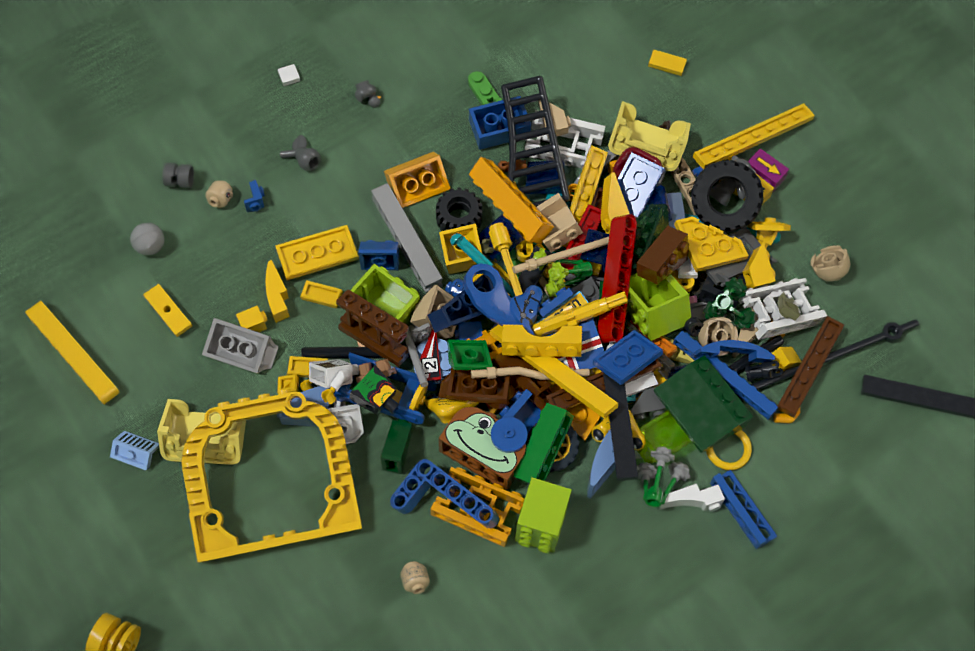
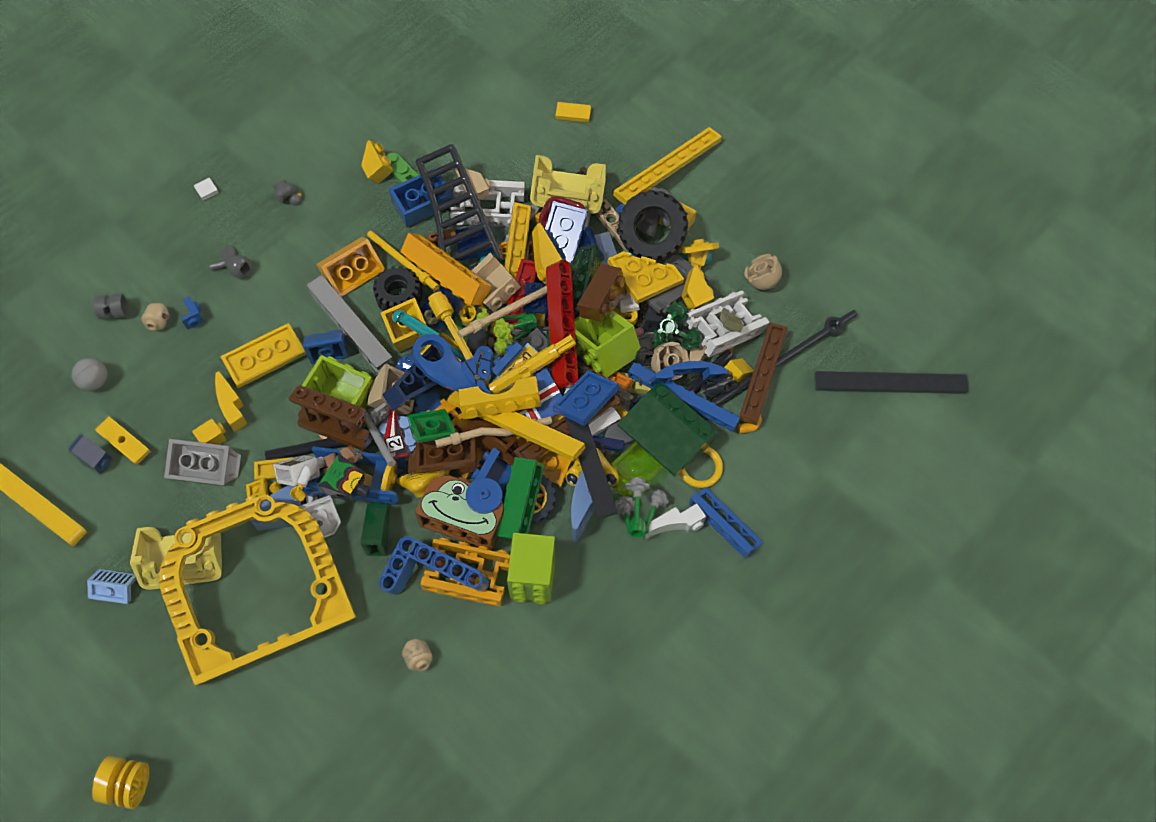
camera: 10 degrees left, 0 degrees up
yellow tile [300,280,343,309] -> none
magenta brick [748,149,789,192] -> none
none -> slope [68,434,113,475]
none -> yellow slope [361,139,393,184]
none -> yellow bar [367,230,440,291]
none -> clear blue axle [593,435,624,452]

